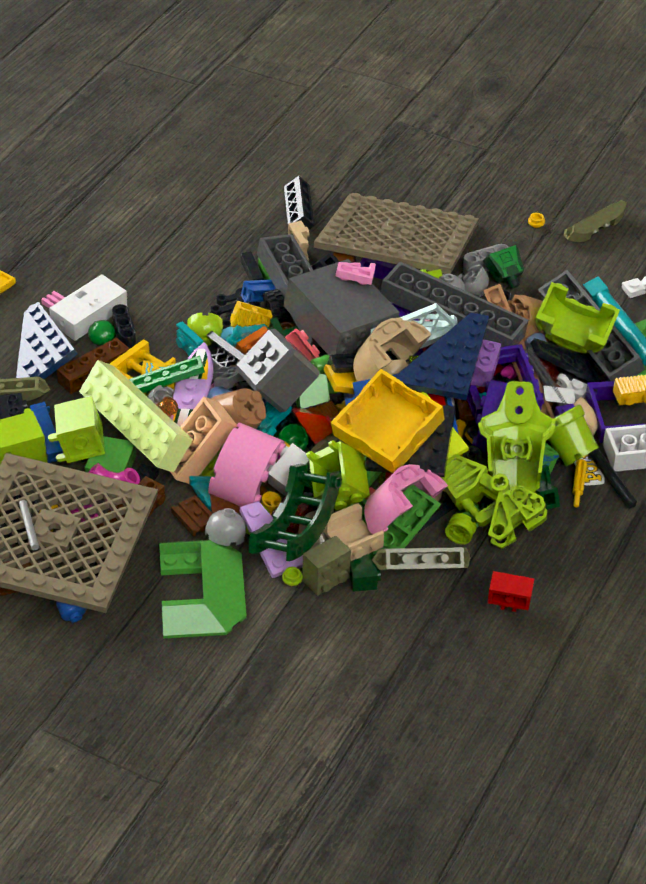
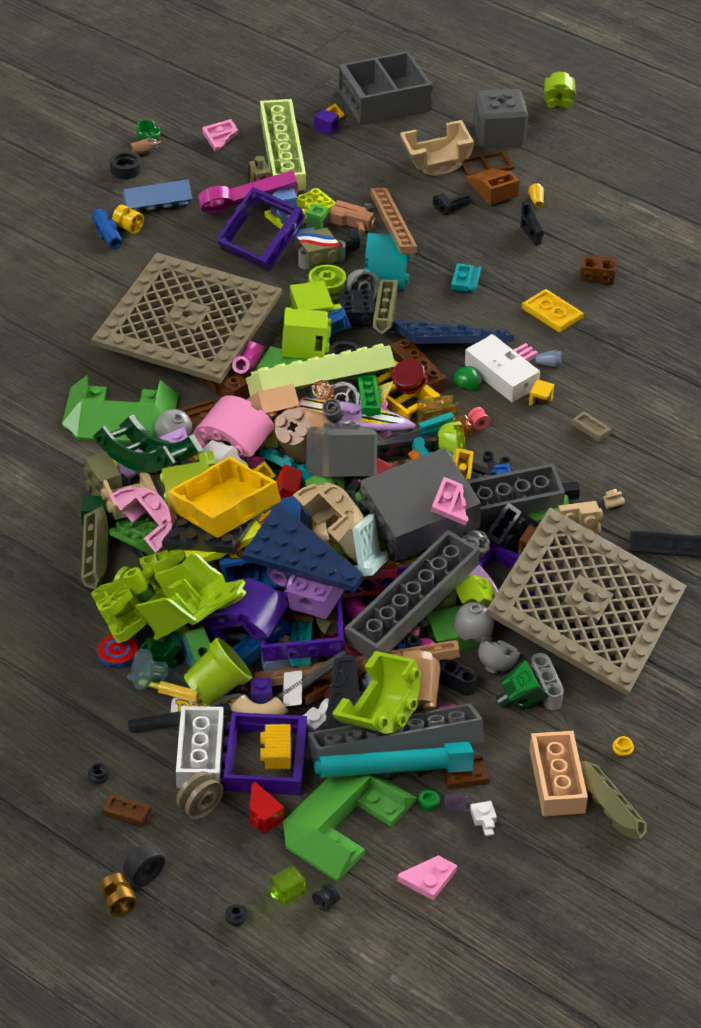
camera: 100 degrees right, 0 degrees up
light grey bar [19,500,39,550] -> none
black beam [112,304,136,349] -> none
red brick [488,571,534,612] -> none
none -> red tile [97,634,138,668]
none -> clear light blue piece [128,649,168,690]
none -> dark grey wheel [322,398,345,422]
none -> dark red head [392,359,427,394]
none -> clear yellow brick [417,395,458,423]
none -> green tile [418,790,440,812]
none -> clear purple plate [445,794,467,813]
none -> clear orange wheel [453,415,474,438]
none -> coral wheel [468,407,490,430]
none -> yellow panel [529,379,554,406]
none -> light nougat brick [529,731,588,816]
none -> sand blue cone [536,350,562,367]
none -> dark tan plate [571,412,612,442]
none -> tan plate [603,489,625,509]

